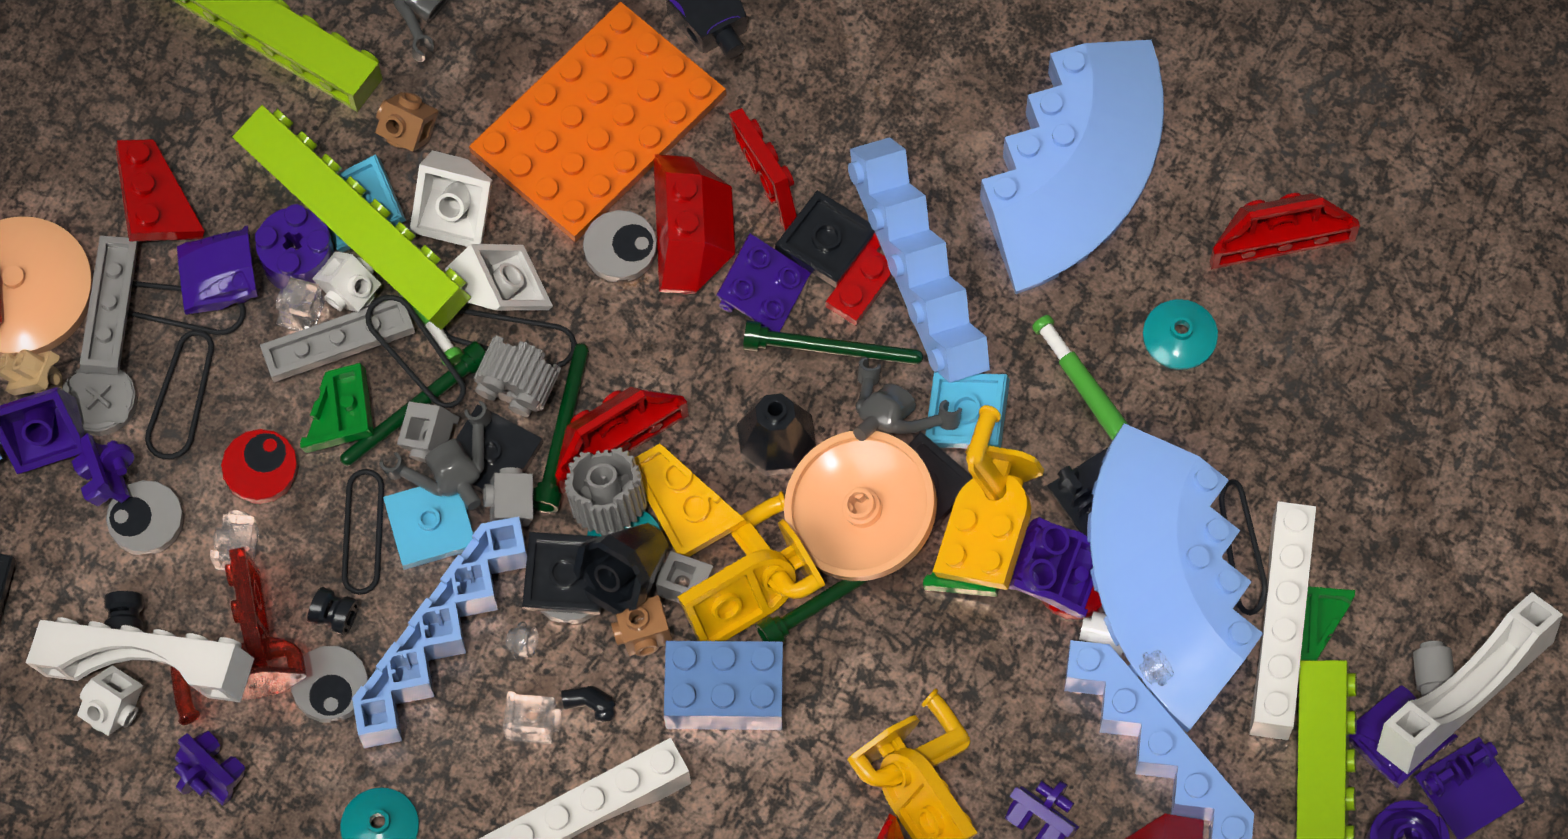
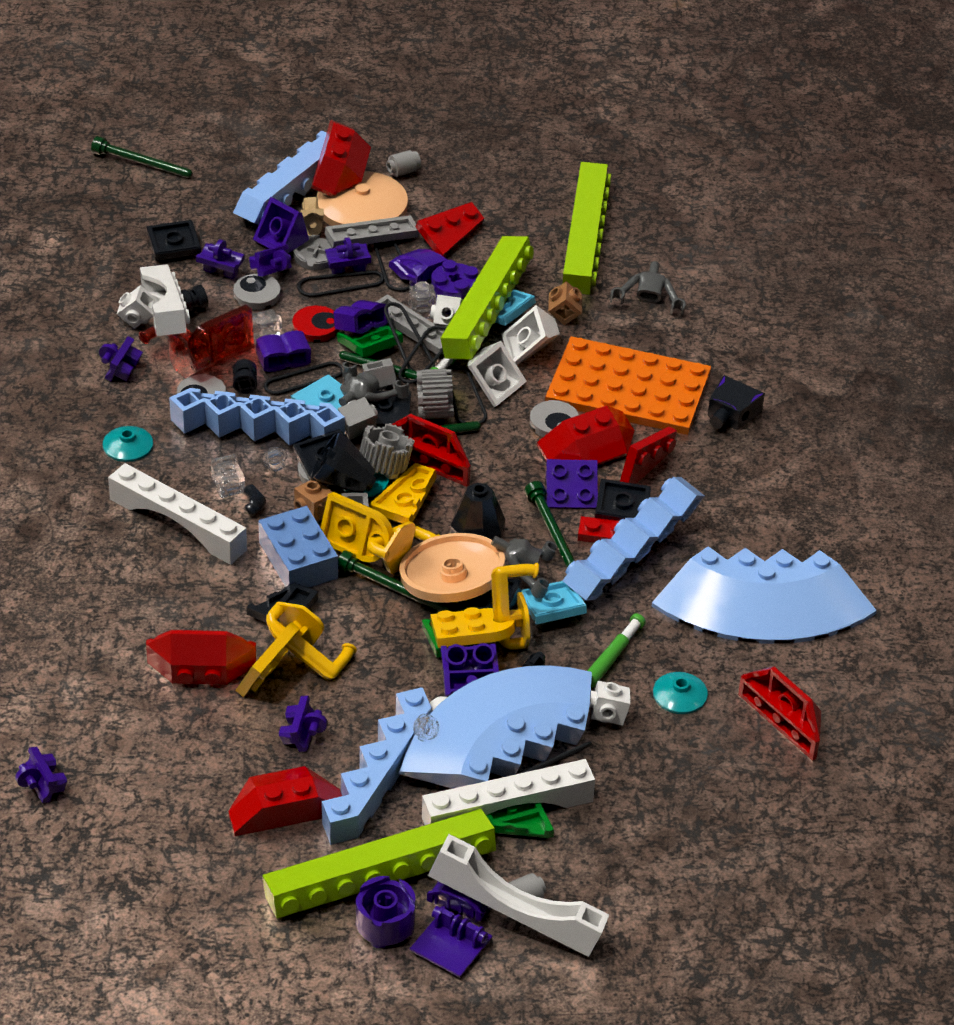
camera: 60 degrees right, 25 degrees down
none -> dark purple hips [196,239,245,279]
none -> black wing [246,582,318,622]
none -> dark purple brick [256,331,311,372]
none -> dark purple hips [325,237,371,274]
none -> dark purple brick [333,300,389,334]
none -> black piece [384,302,435,371]
none -> white brick [589,681,630,726]

